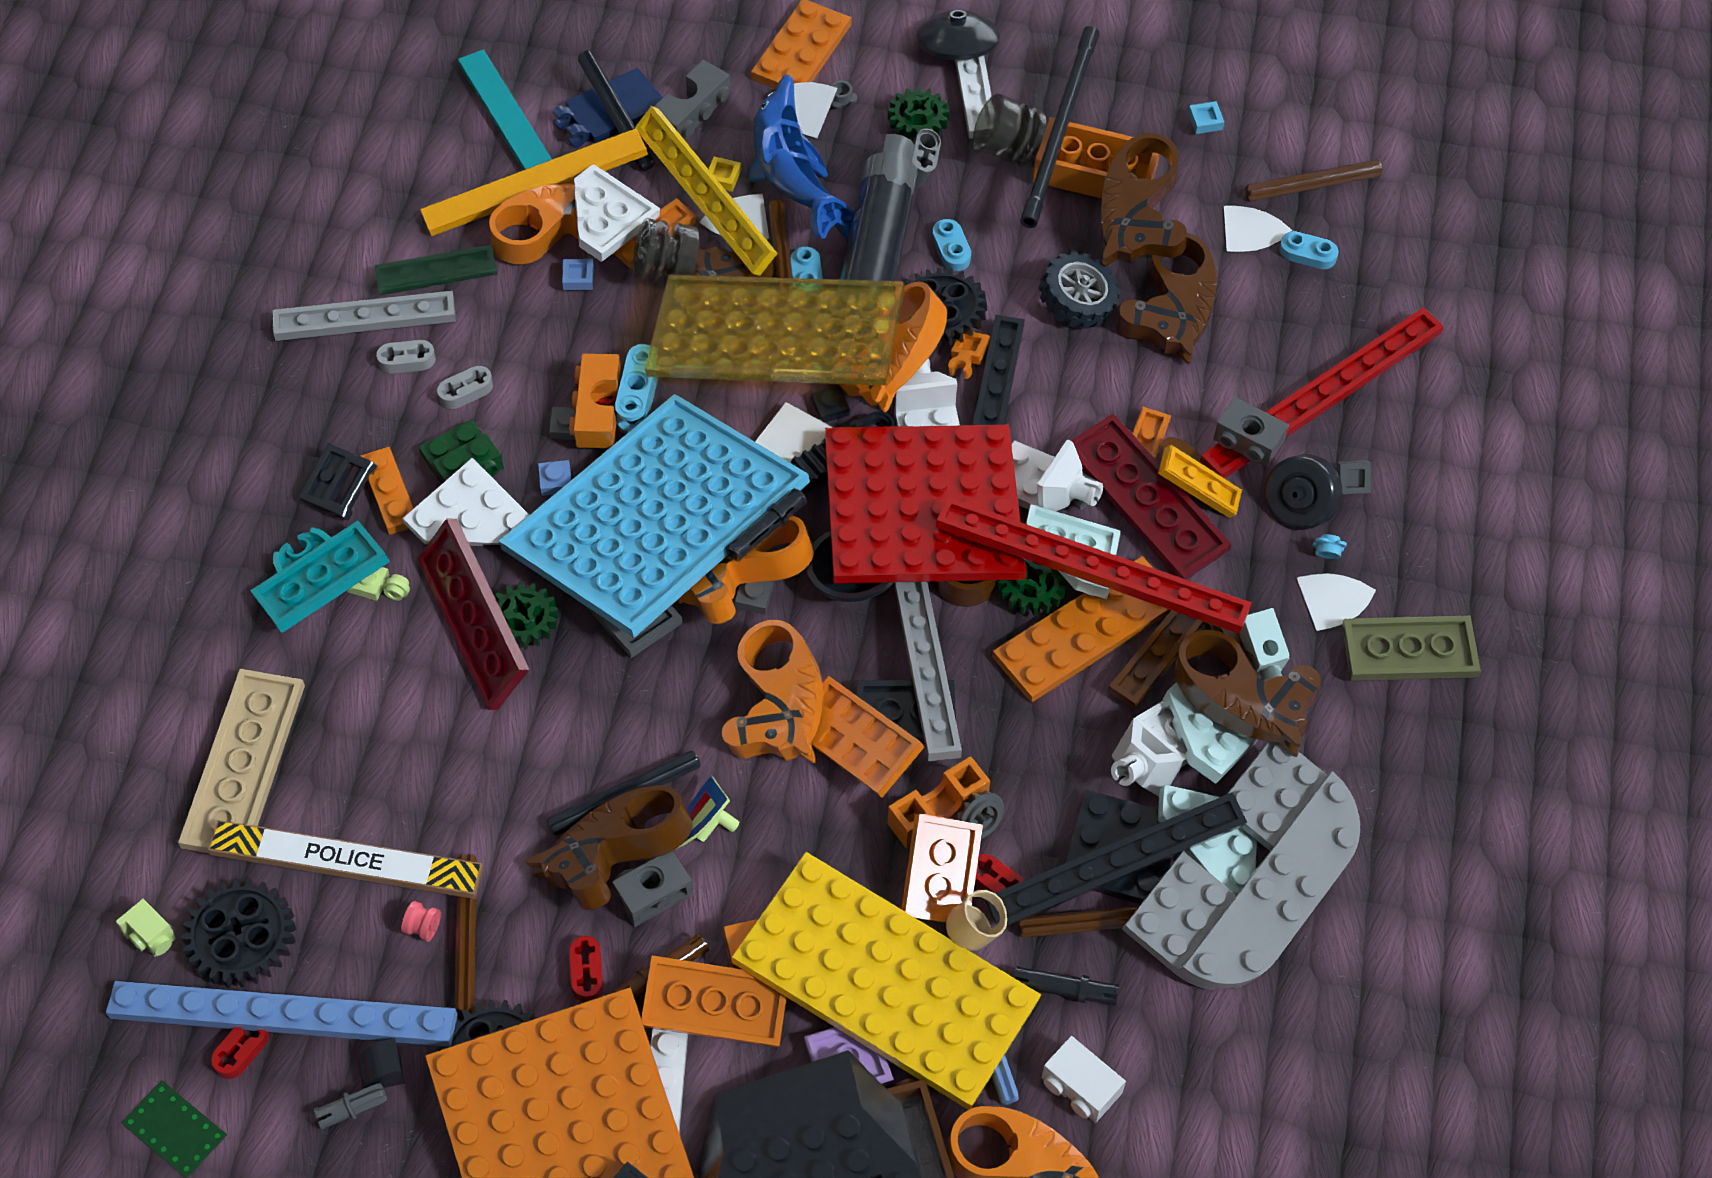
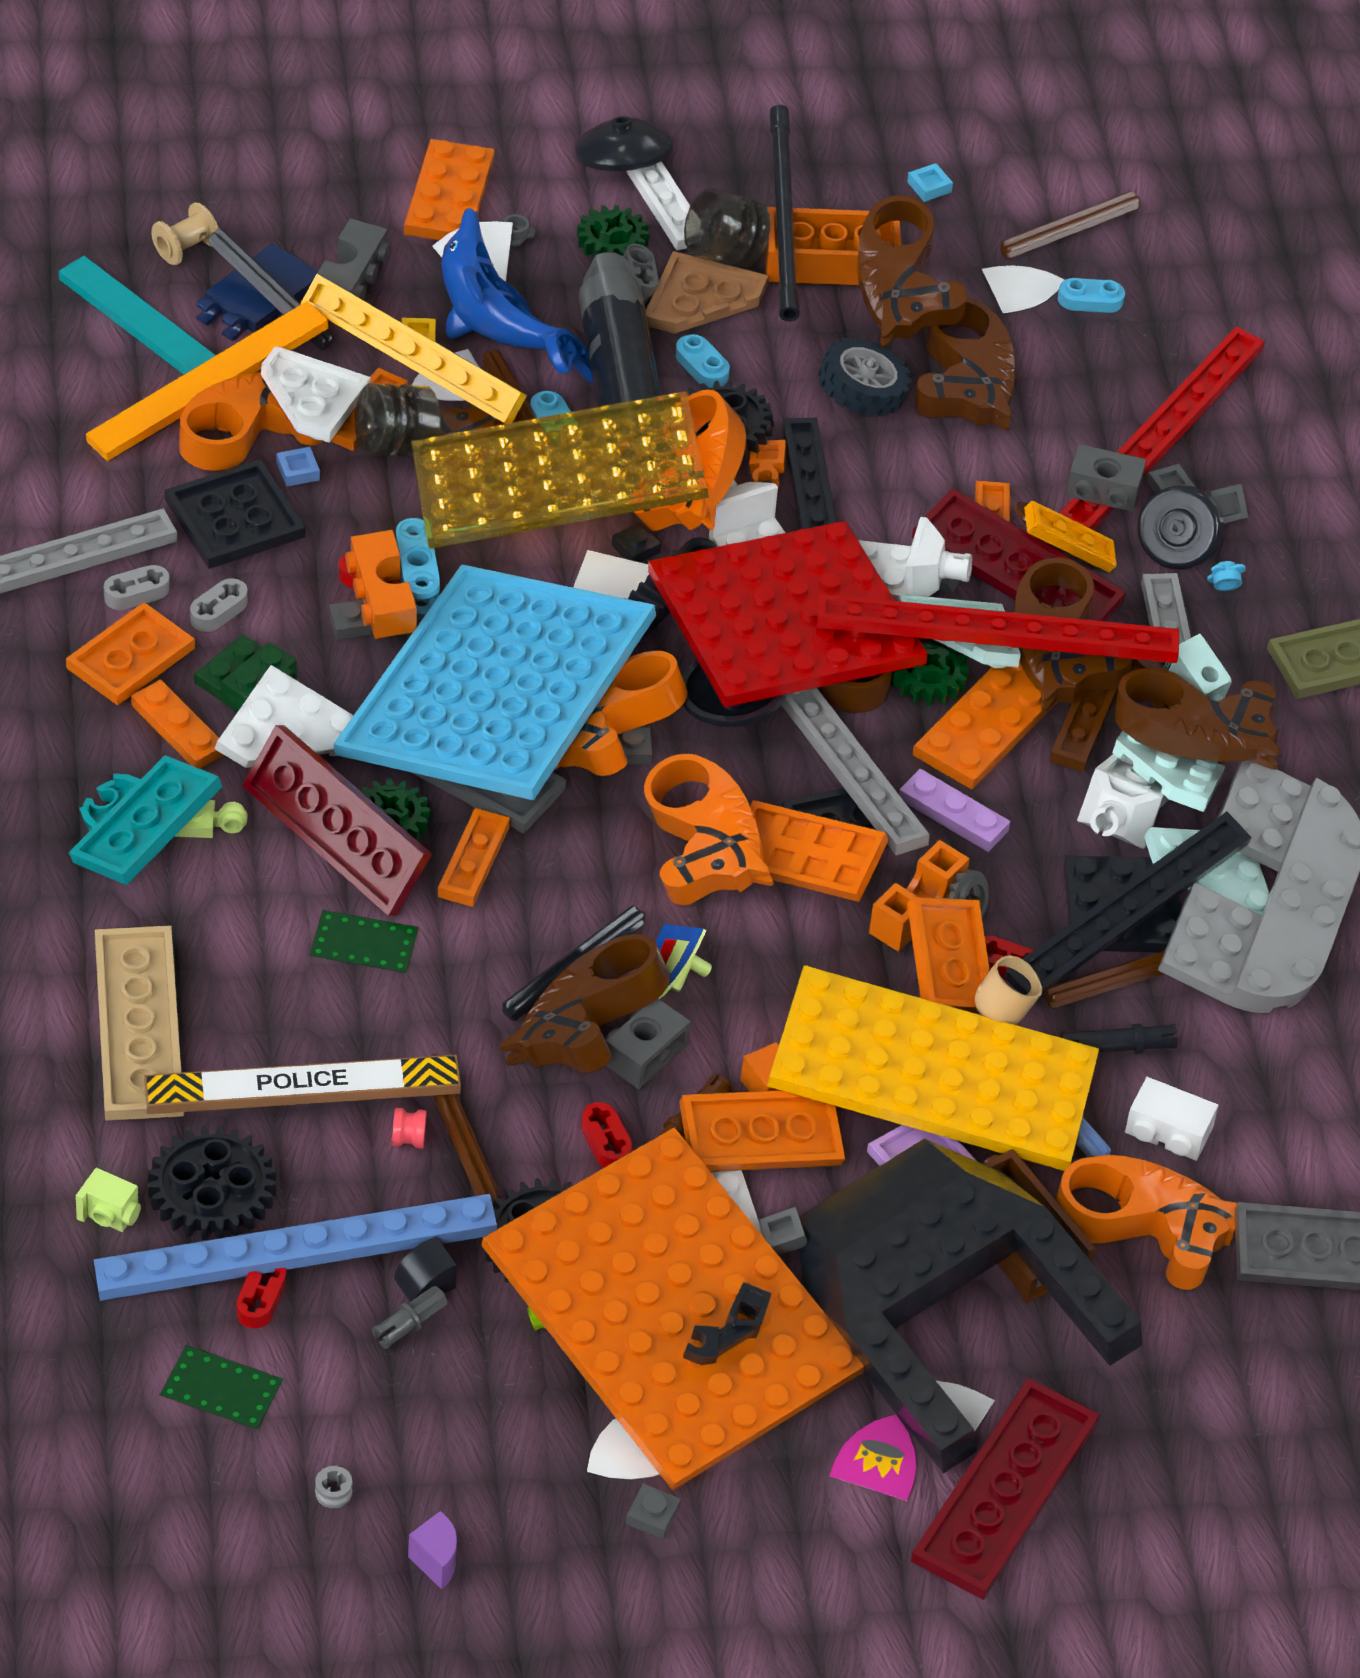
camera: 20 degrees left, 10 degrees down
black plate [299,443,378,521] -> none
clear green plate [374,245,498,295] -> none
medium blue plate [538,460,571,496] -> none
black pin [725,488,807,562] -> none
white sticker [1297,573,1376,631] -> none
none -> orange plate [66,602,195,706]
none -> tan hose [151,202,219,266]
none -> black plate [165,459,306,569]
none -> dark green sticker [309,910,418,973]
none -> orange plate [438,808,510,907]
none -> medium nougat plate [646,251,769,333]
none -> dark grey plate [759,1207,808,1256]
none -> lavender plate [899,769,1011,852]
none -> reddish brown animal [1014,558,1132,713]
none -> light grey plate [1141,573,1191,644]
none -> dark grey plate [1147,464,1195,493]

